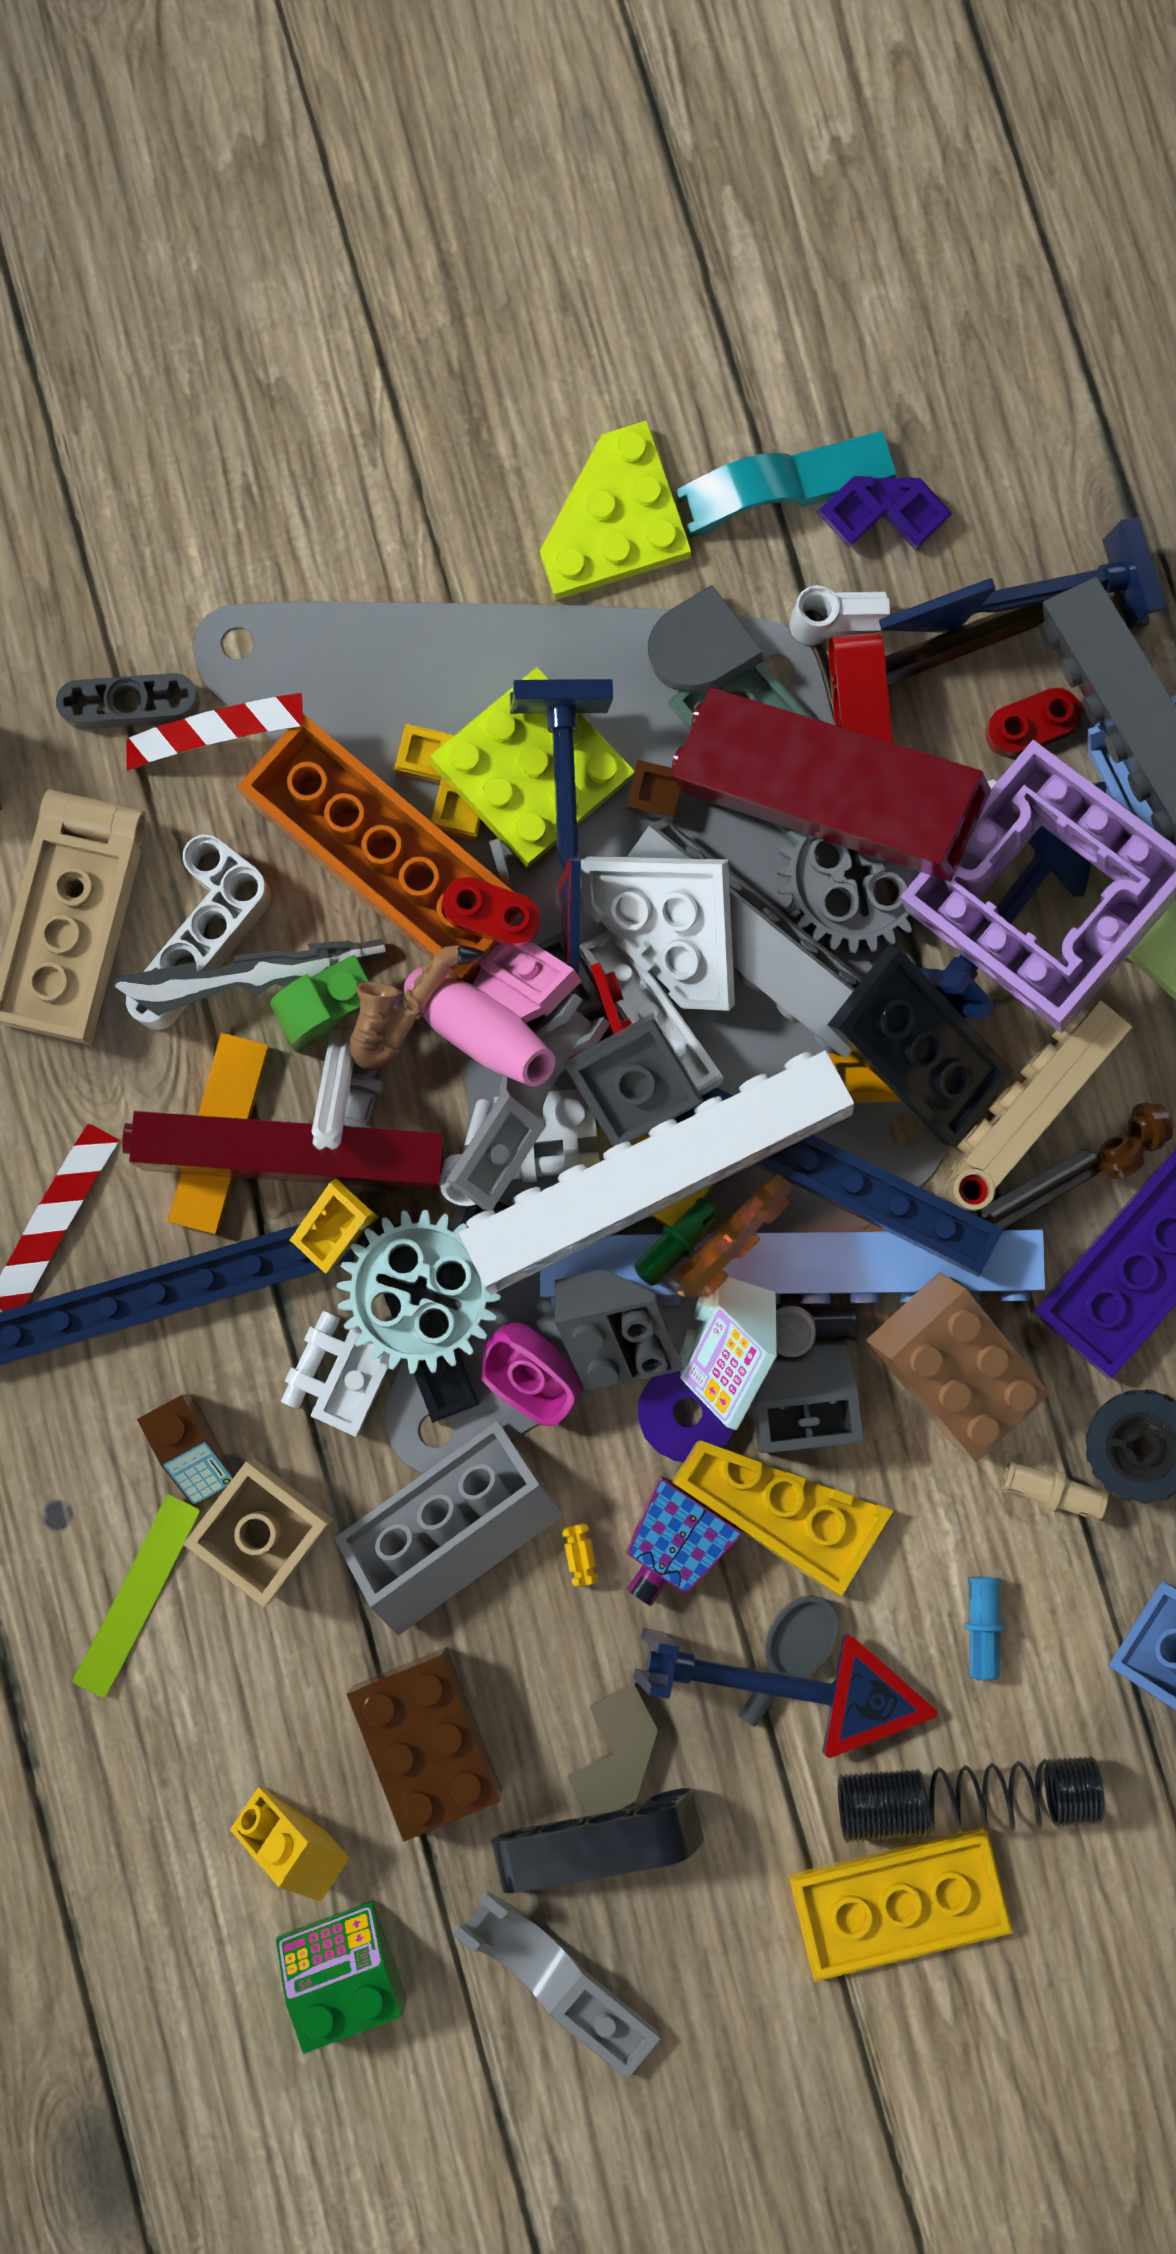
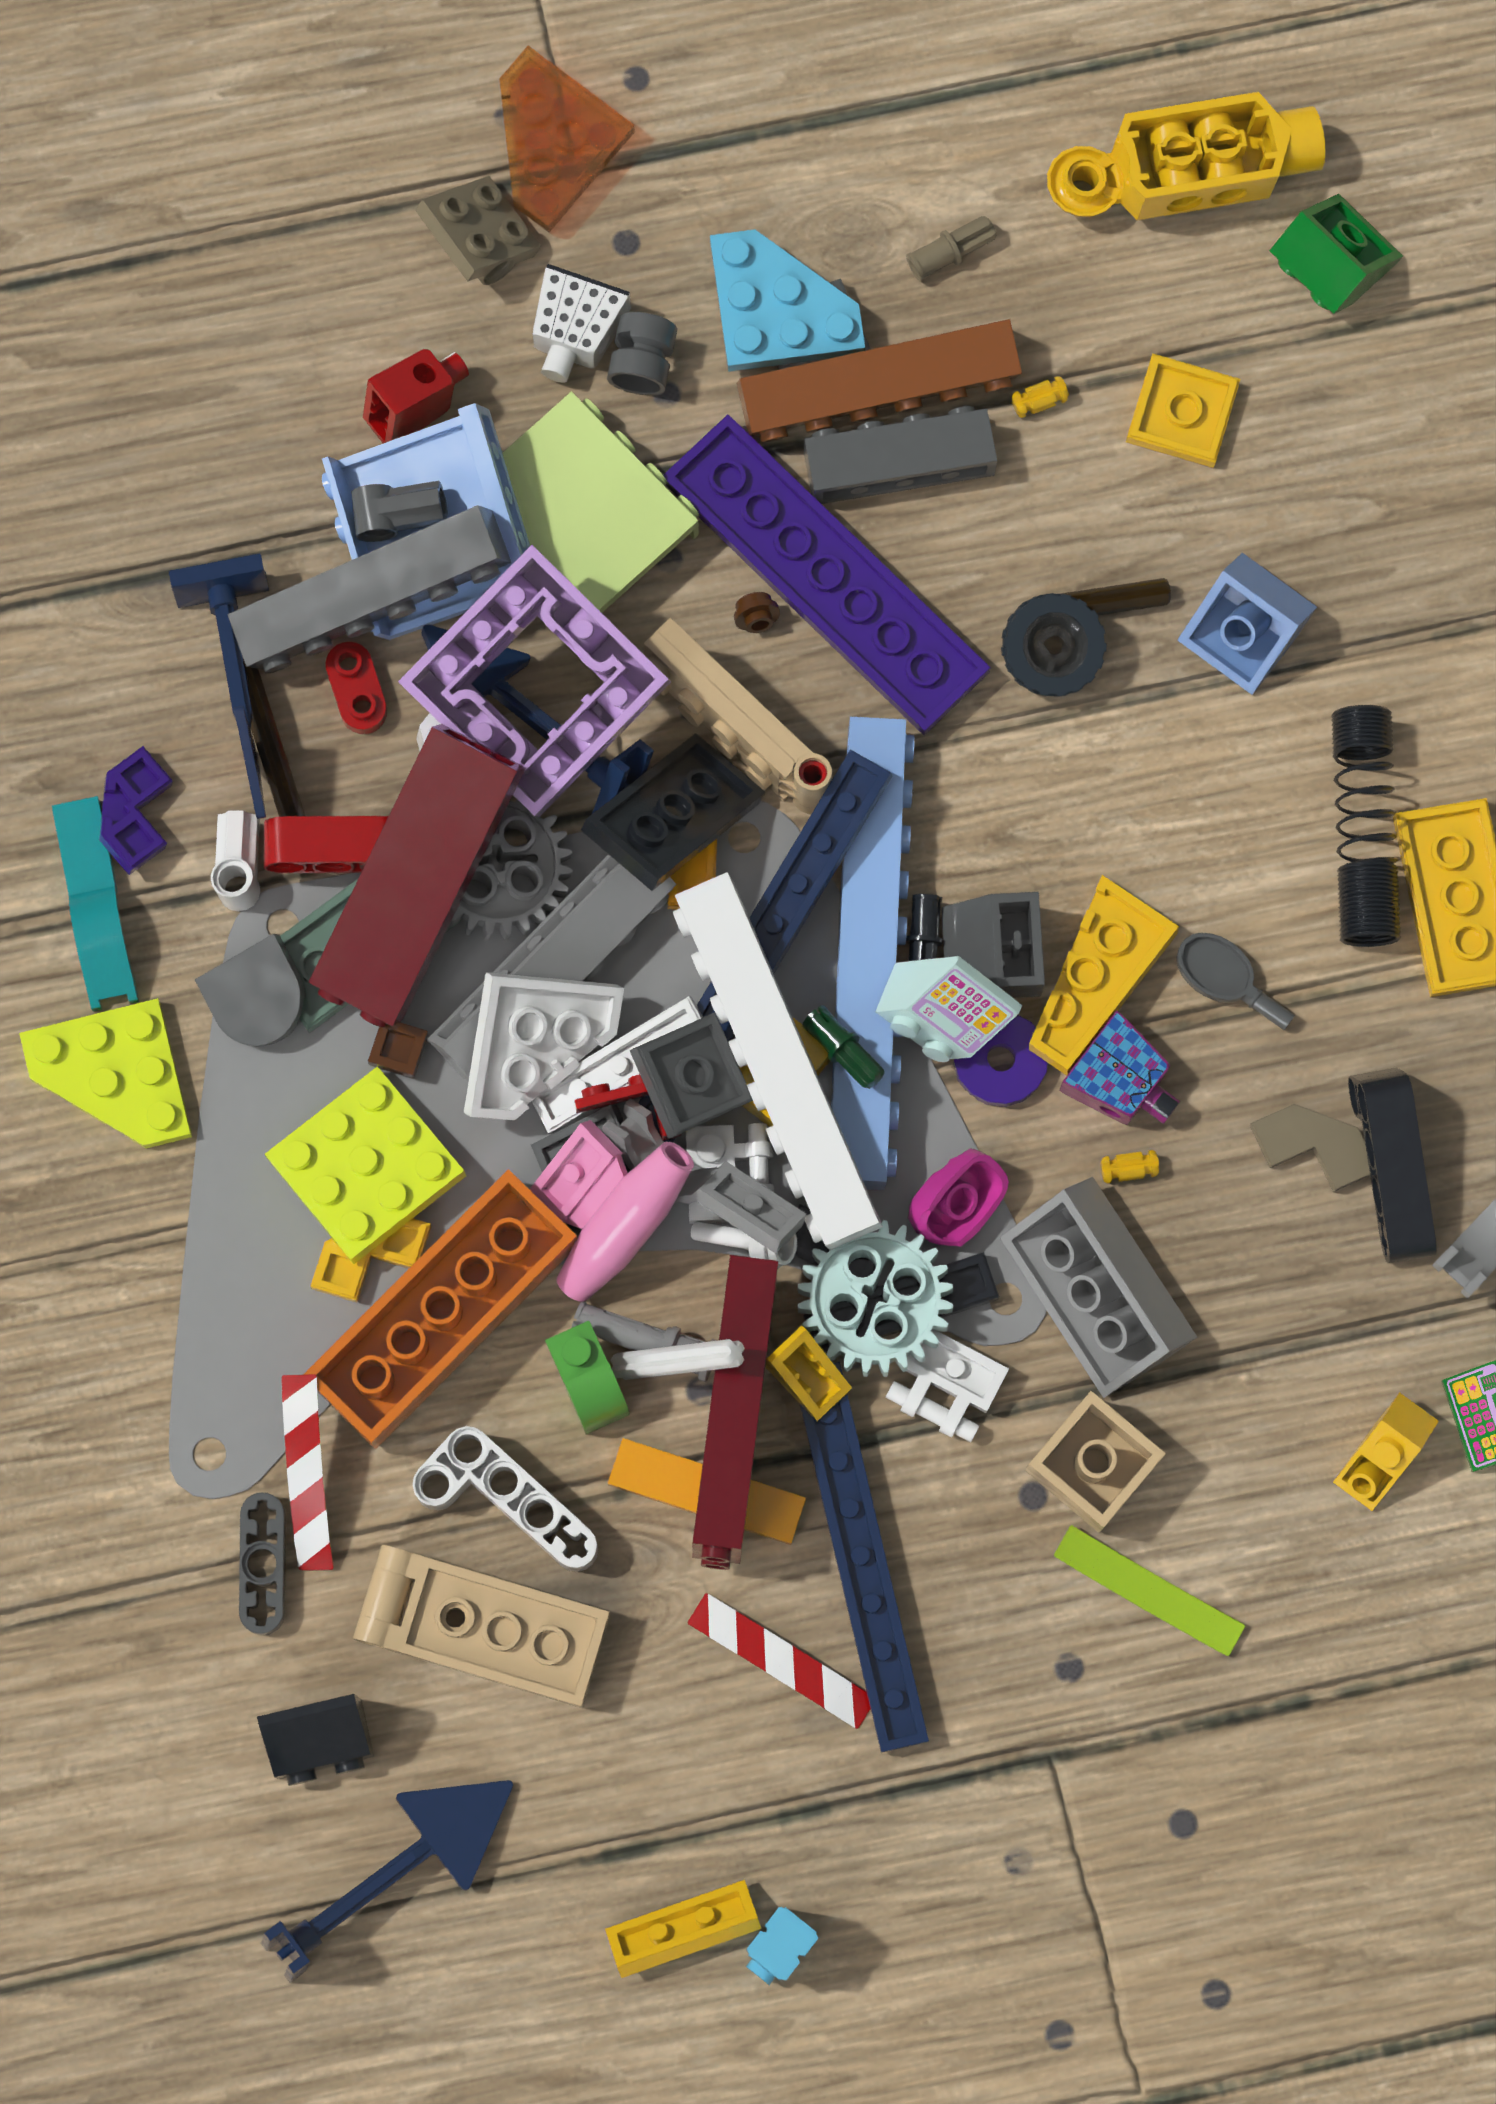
camera: 90 degrees left, 5 degrees down
sword [114,938,386,1016] -> none
reddish brown slope [137,1394,235,1506] -> none
reddish brown brick [346,1647,502,1842] -> none
medium nougat piece [350,945,484,1071] -> none
red plate [442,877,540,947] -> none
light grey piece [489,839,511,887] -> none
dark blue piece [509,679,613,973] -> none
dark grey slope [555,1269,683,1392] -> none
dark blue piece [633,1628,937,1758] -> none
clear orange plate [666,1173,793,1298] -> none
light grey piece [776,1306,817,1357] -> none
medium nougat brick [866,1272,1050,1463] -> none
dark azure axle [964,1577,1005,1681] -> none
dark brown axle [977,1149,1101,1230] -> none
tan pin [1001,1460,1109,1522] -> none
reddish brown plate [1096,1135,1145,1179] -> none

